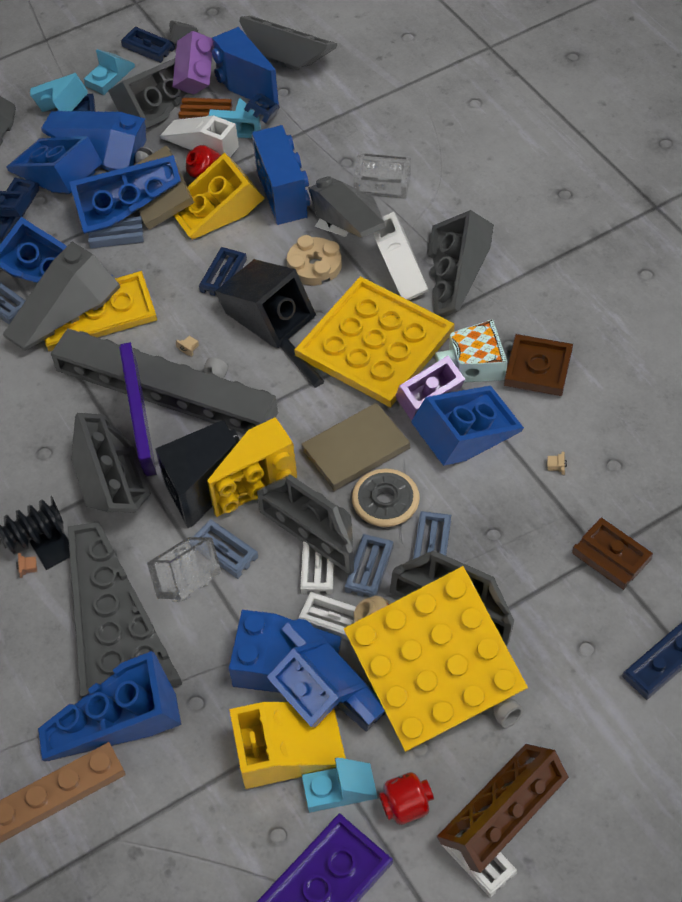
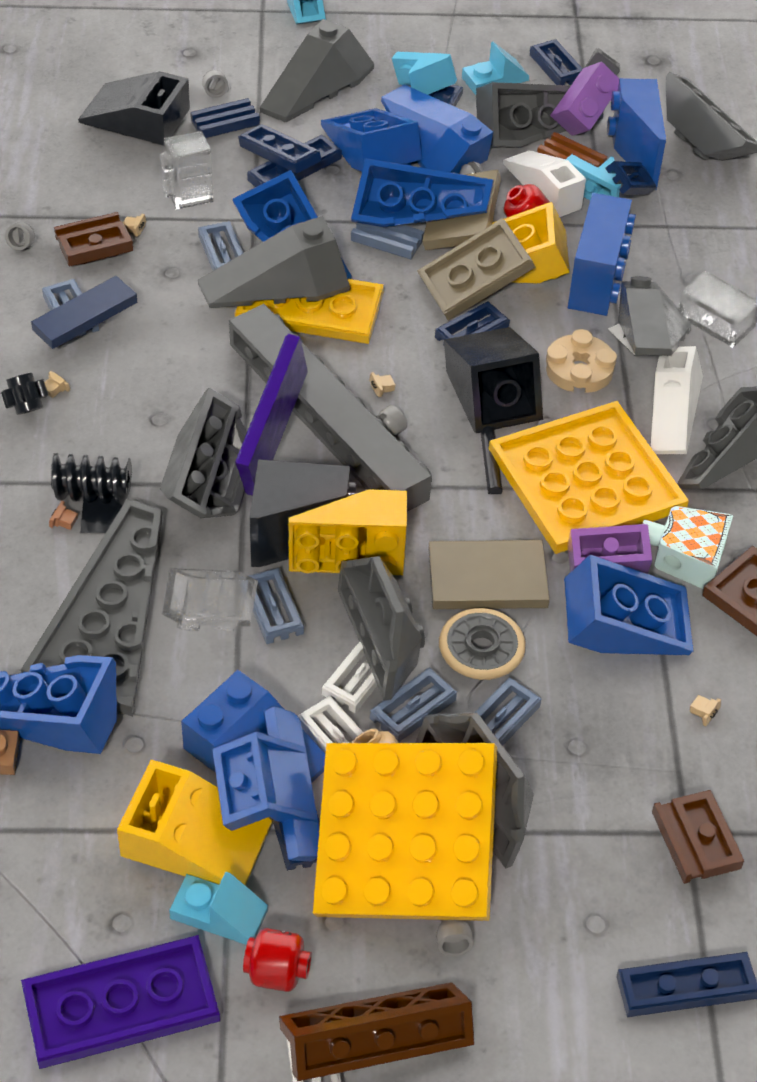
camera: 25 degrees right, 5 degrees down
none -> dark tan tile [417,218,535,321]

